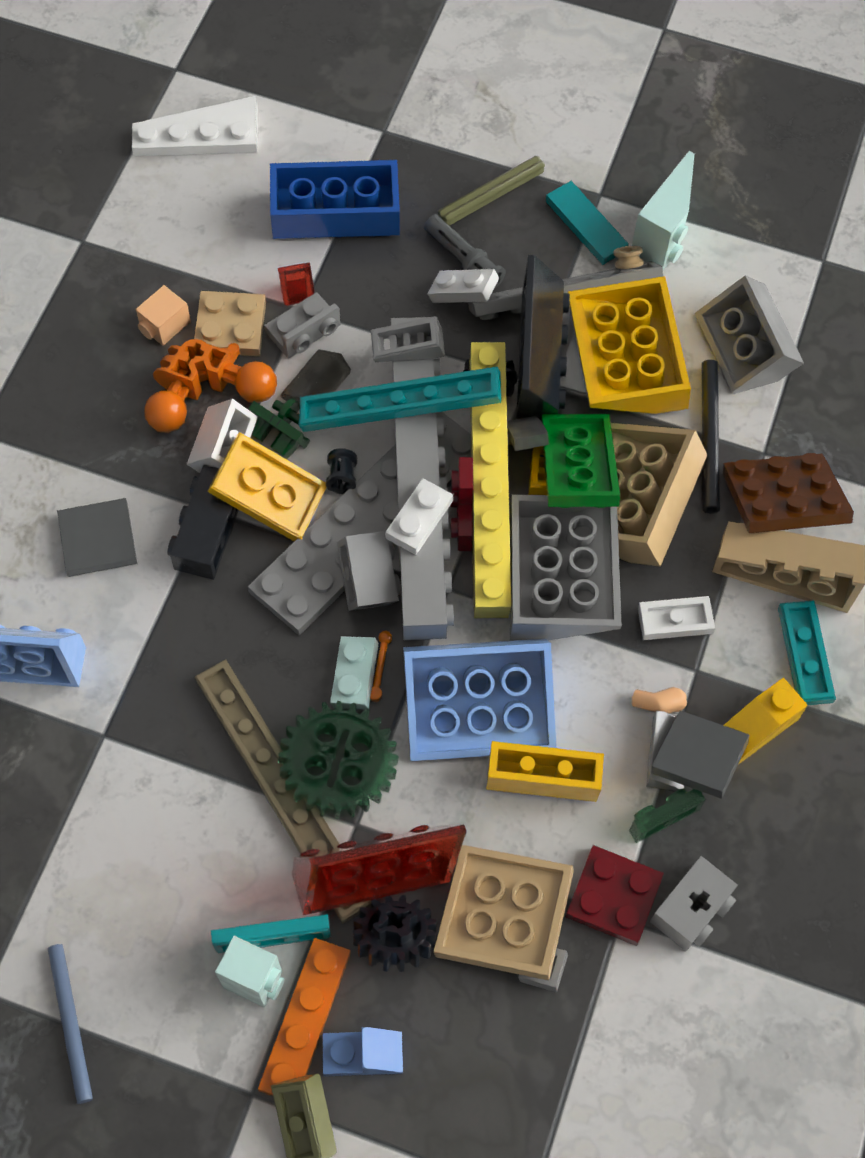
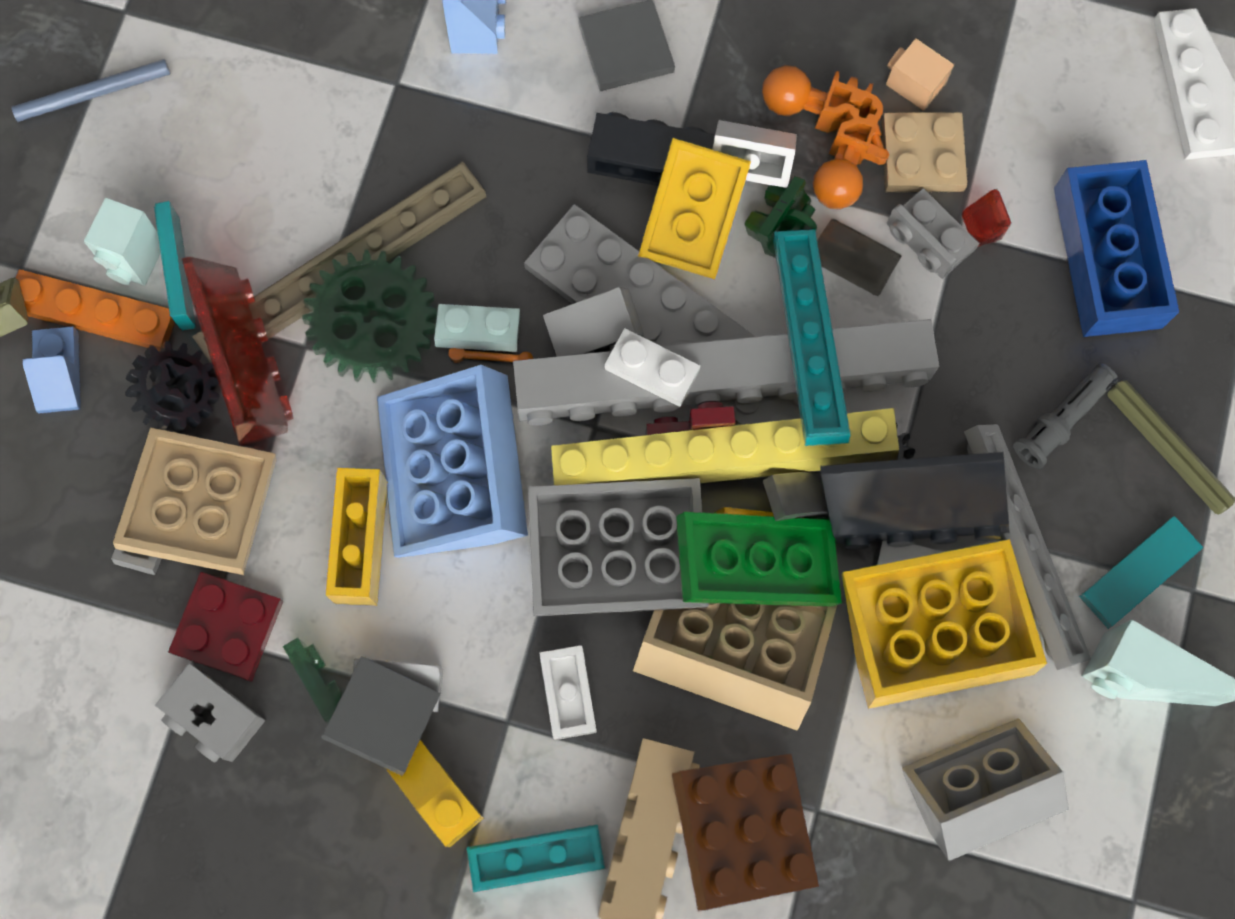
camera: 85 degrees right, 10 degrees up
black bush [326,448,358,494] -> none
light grey slope [371,316,445,362] -> none
white plate [427,269,499,303] -> none
tan bush [614,246,644,269] -> none
light nougat arm [632,687,687,713] -> none
black piece [701,360,720,514] -> none

